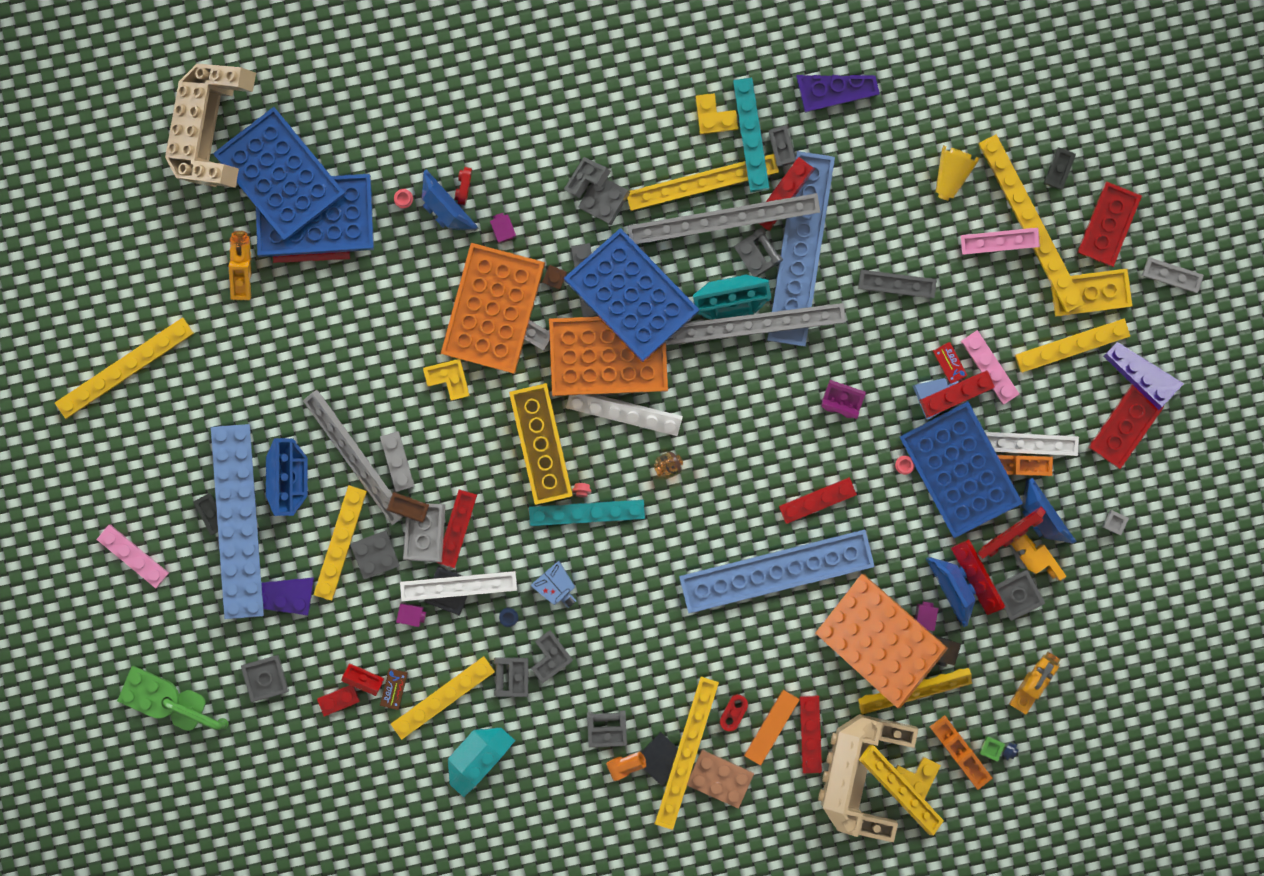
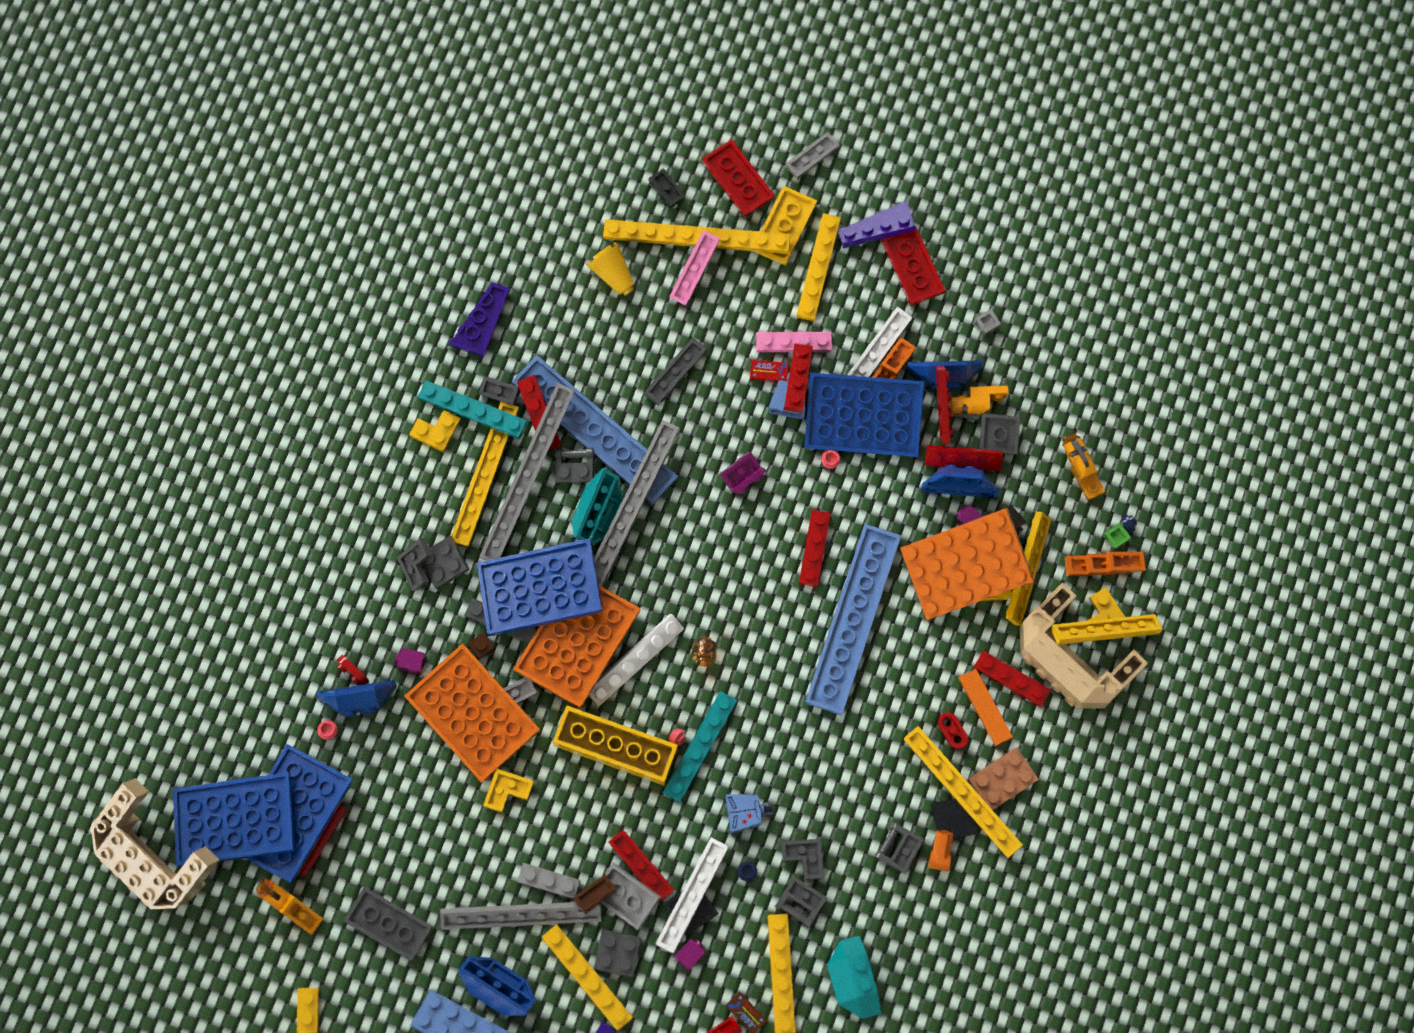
camera: 60 degrees left, 15 degrees down
none -> dark grey plate [343,887,433,962]

